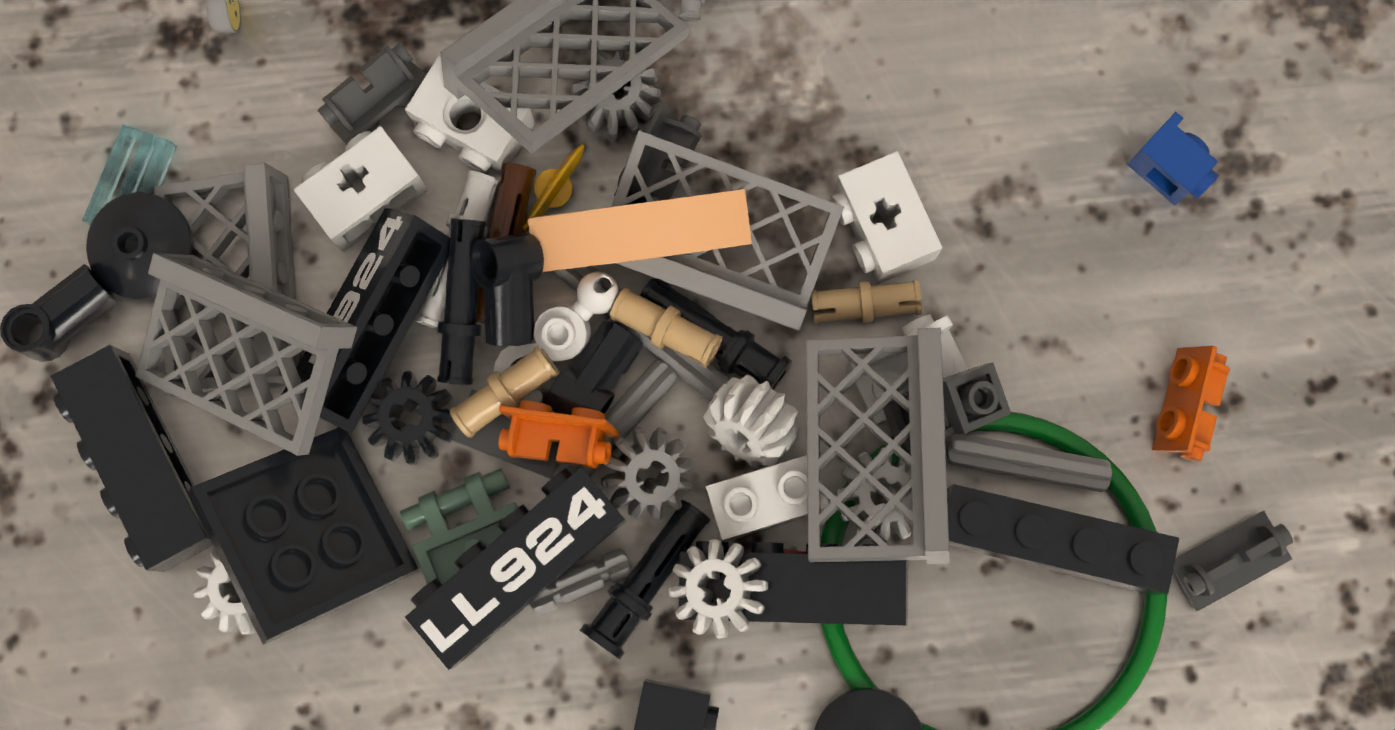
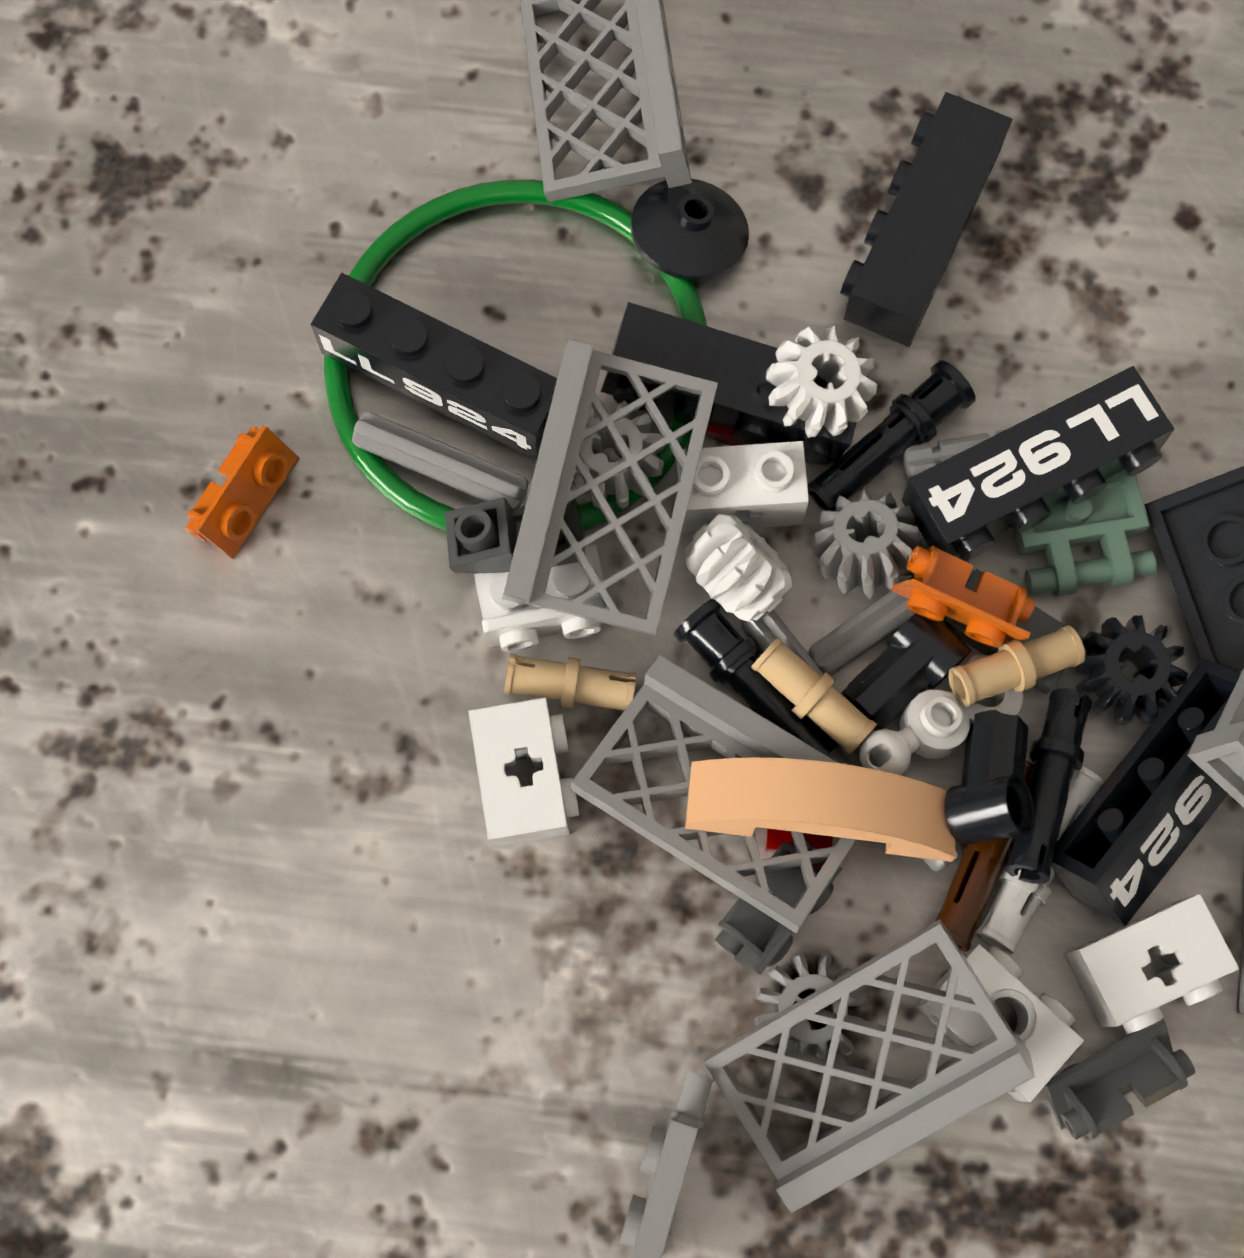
camera: 165 degrees left, 5 degrees down
yellow piece [522,144,585,233] -> none
blue brick [1127,111,1219,206] -> none
dark grey hinge [1173,511,1293,611] -> none

